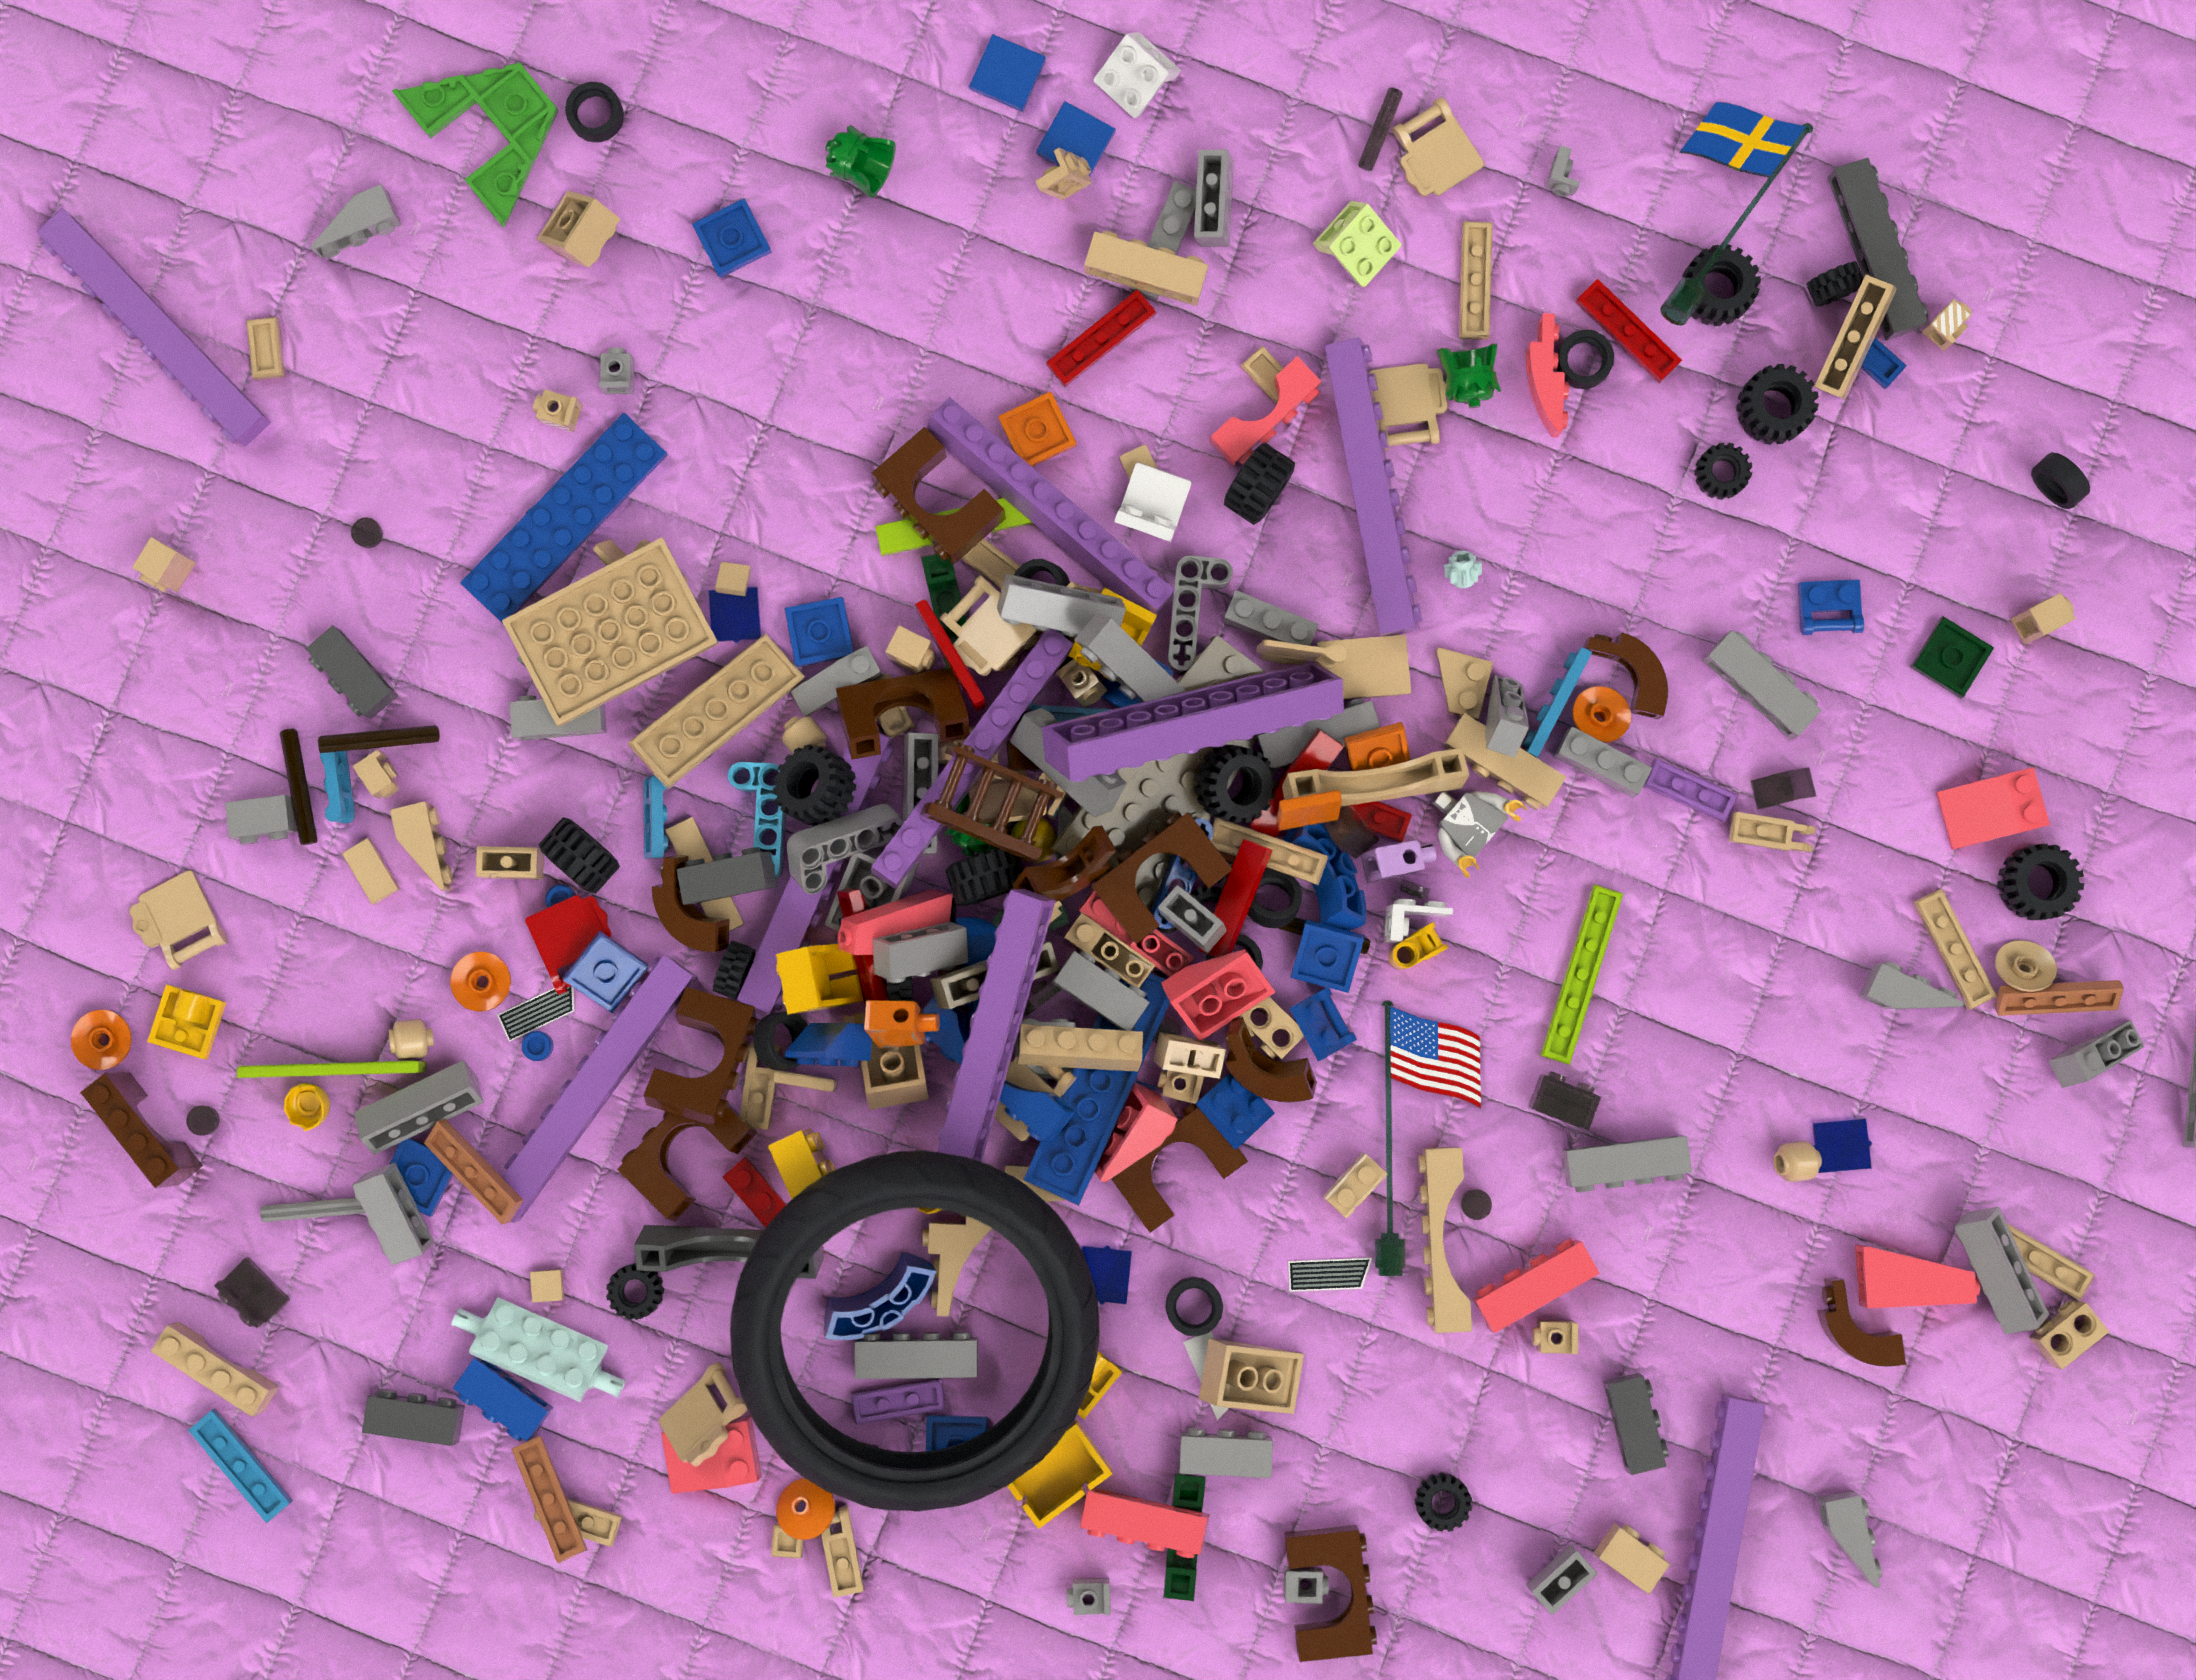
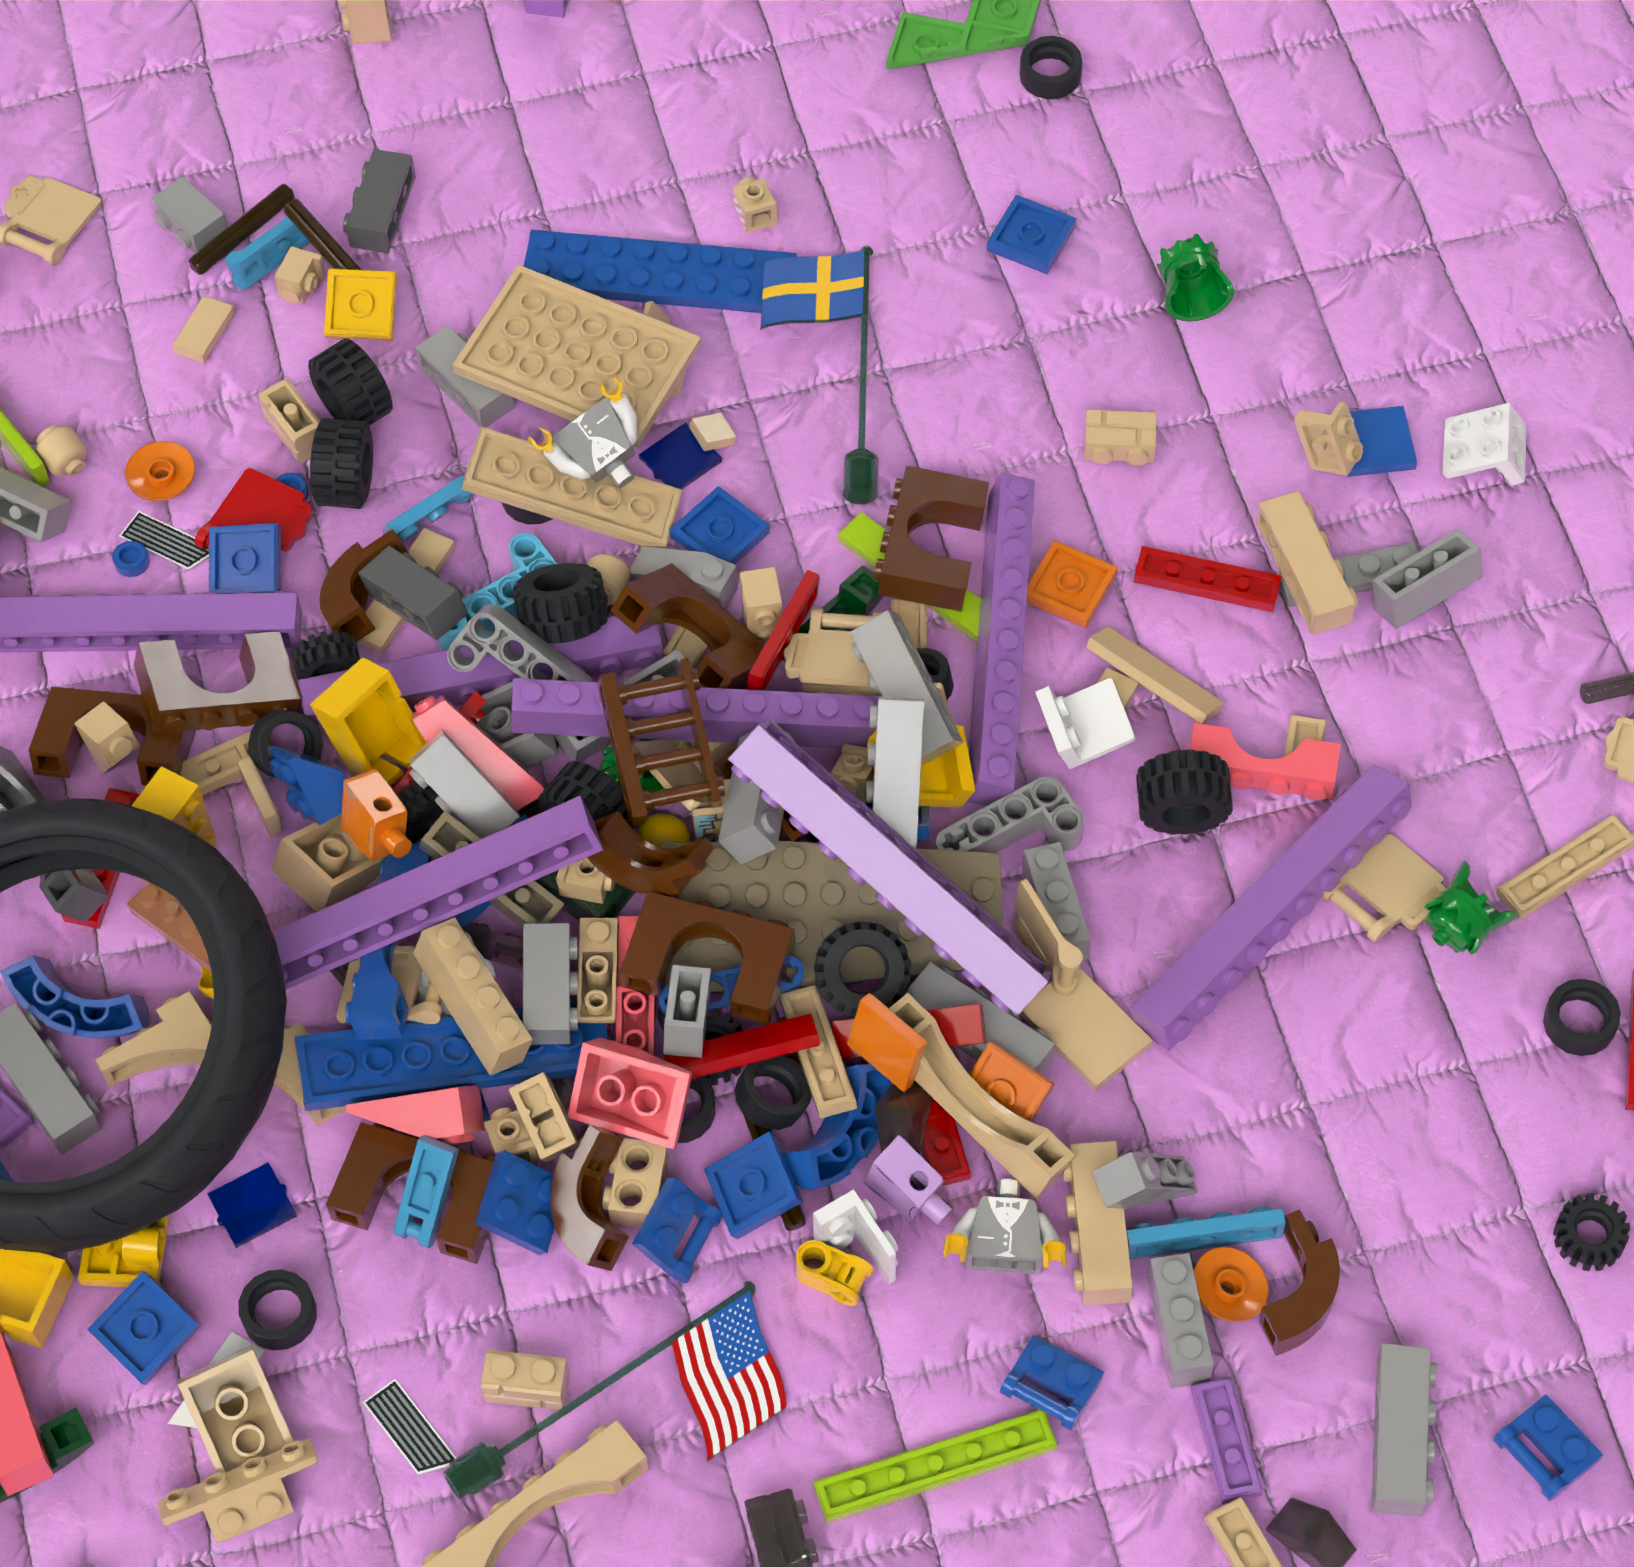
camera: 55 degrees right, 25 degrees down
clear smoke tile [351,517,383,549] -> none
tan slope [390,801,453,891] -> none
tan slope [537,190,620,268] -> none
light grey brick [599,348,634,394] -> none
blue tile [969,34,1046,112] -> none
light grey brick [1179,1428,1273,1478] -> none
yellowish green bracket [1313,201,1401,287] -> none
clear smoke tile [1399,879,1430,900] -> none
tan wing [1436,647,1493,720] -> none
light aqua gear [1444,551,1482,588] -> none
clear smoke tile [1460,1189,1492,1220] -> none
coral slope [1526,313,1569,438] -> none
none -> tan slope [74,701,139,773]
none -> blue plate [87,1270,201,1385]
none -> tan bracket [157,1438,319,1544]
none -> black tyre [308,338,393,426]
none -> yellow tile [324,269,397,341]
none -> dark azure plate [393,1135,459,1249]
none -> torso [528,375,638,488]
none -> flag [760,246,879,504]
none -> blue plate [1000,1335,1104,1431]
none -> tan brick [1084,409,1157,466]
none -> tan tile [1086,626,1224,724]

